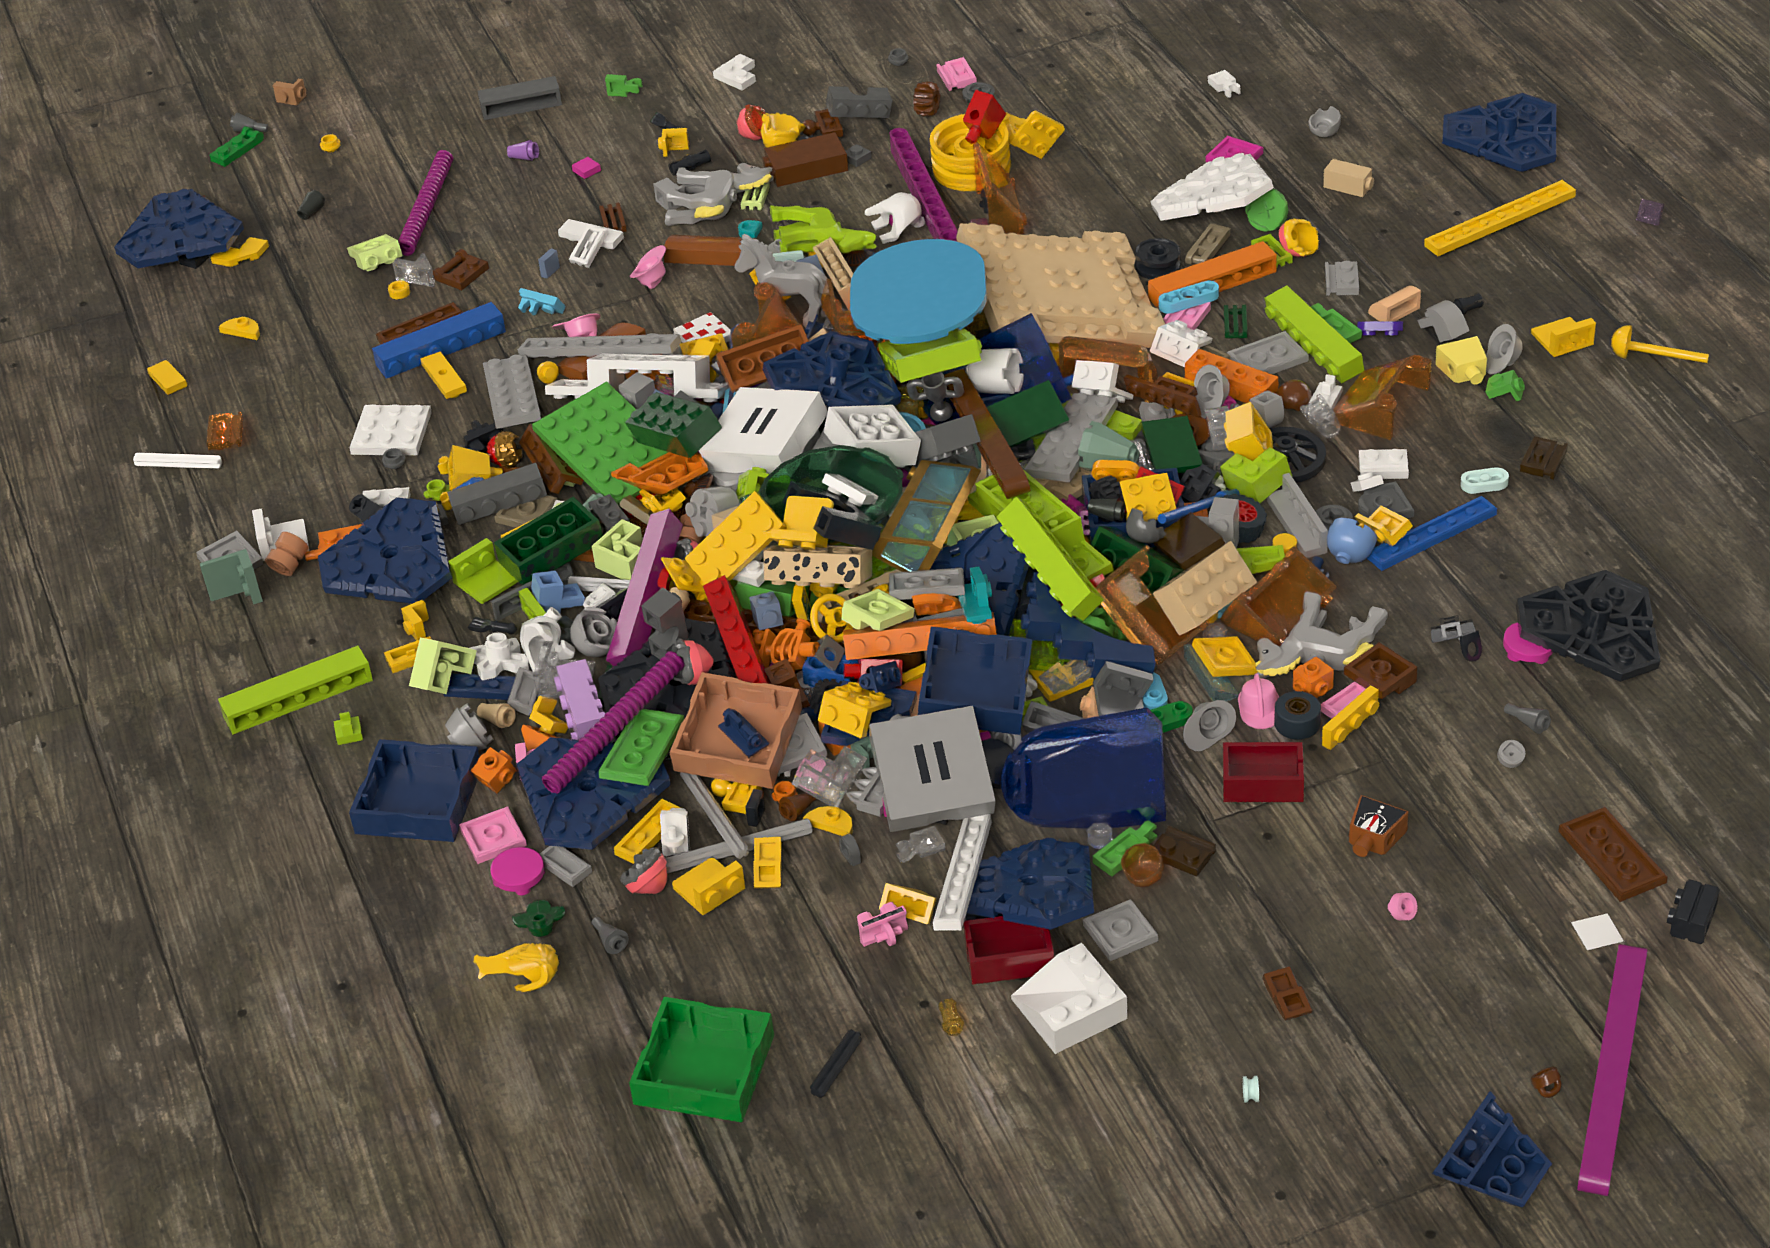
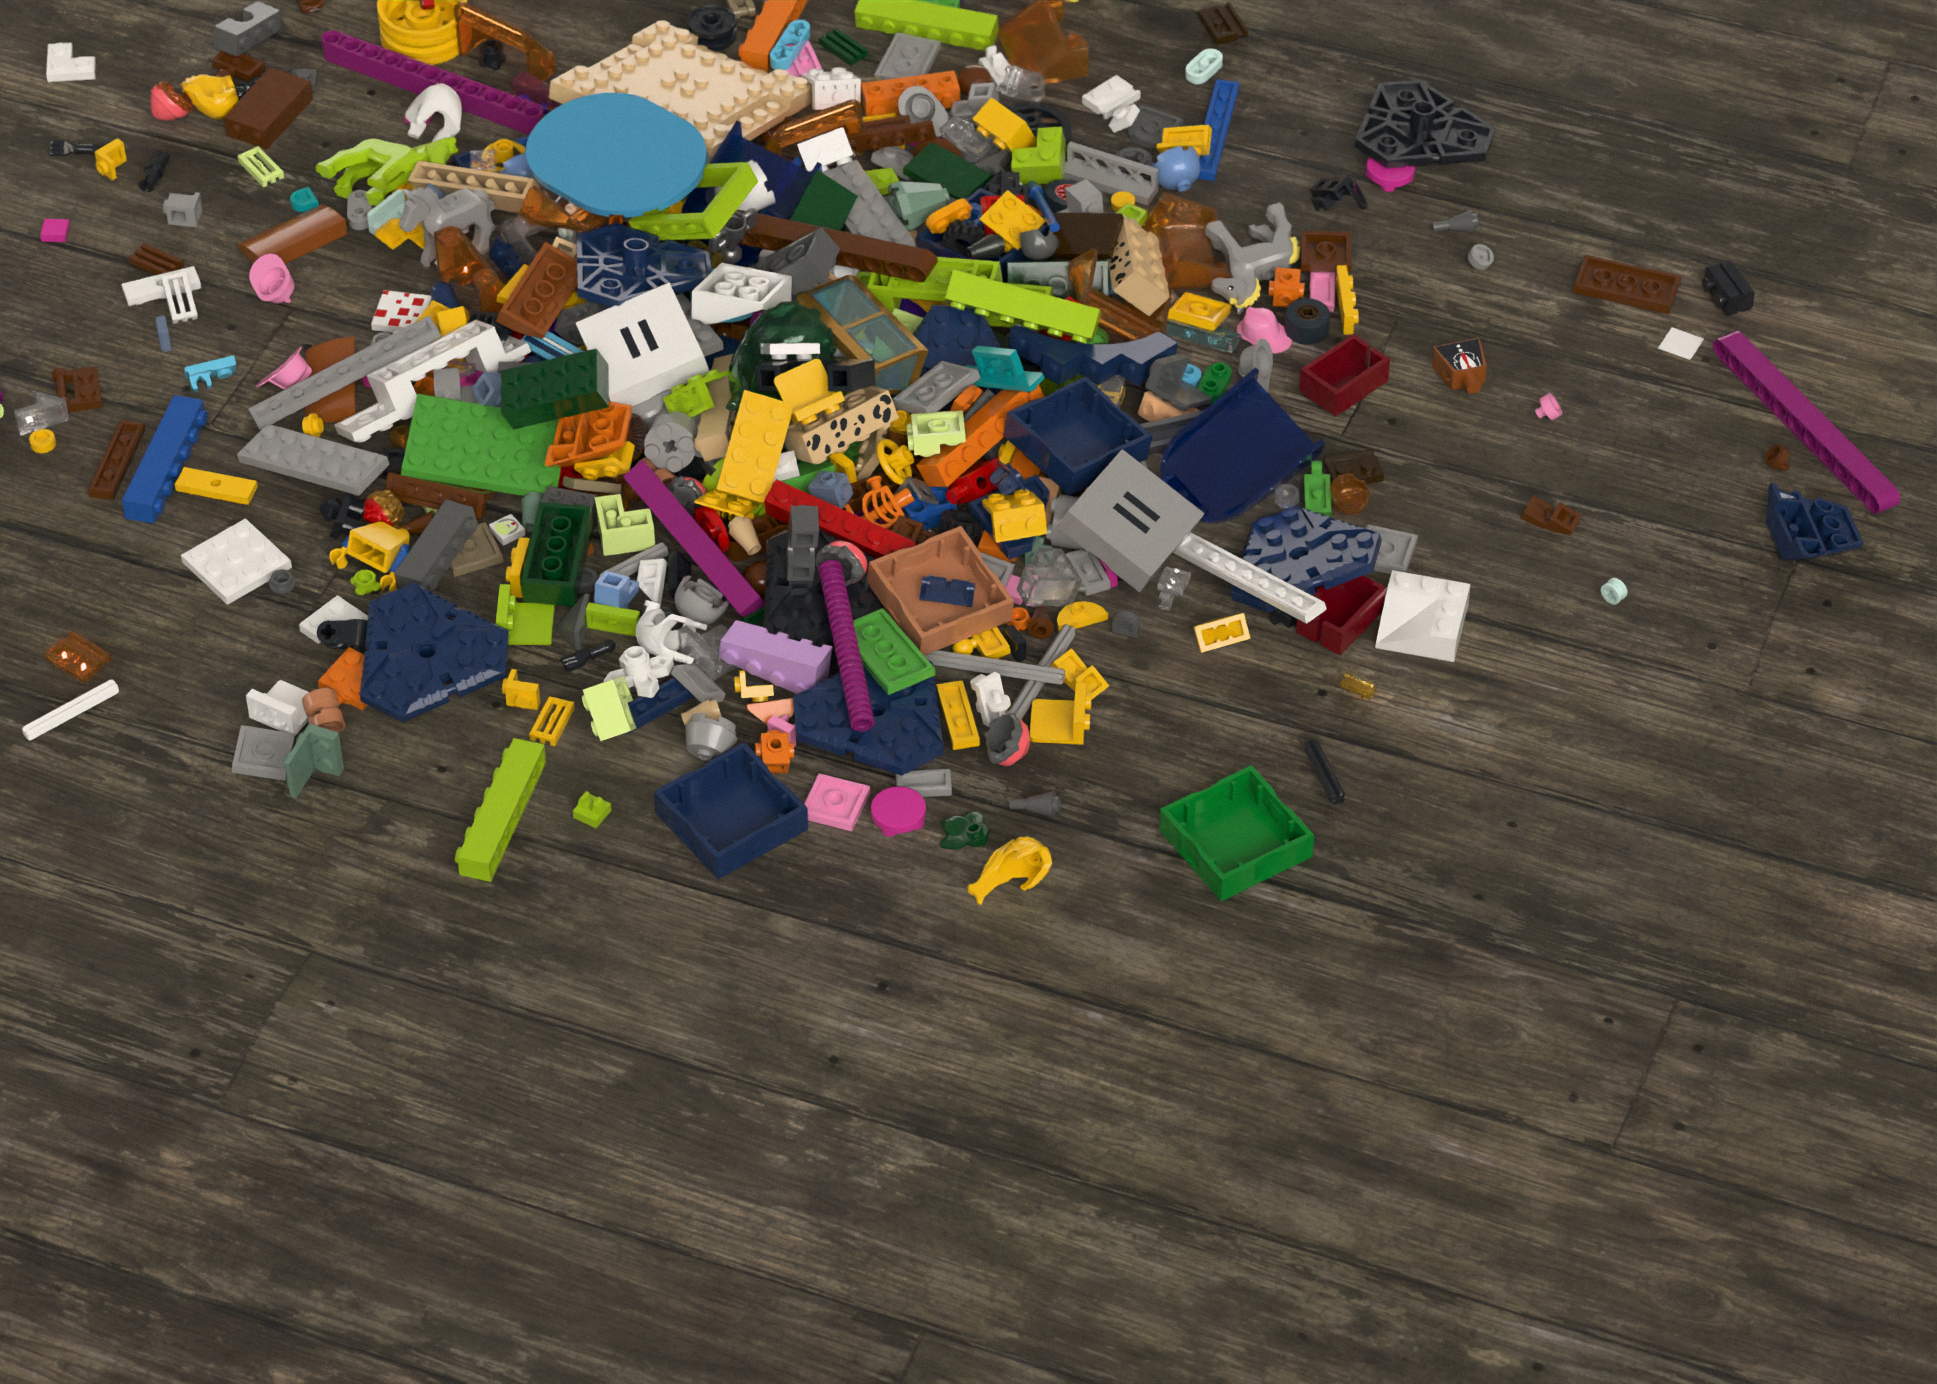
camera: 50 degrees left, 5 degrees up
light grey animal [665,163,773,226] -> none
bright pink hips [857,902,908,947] -> none

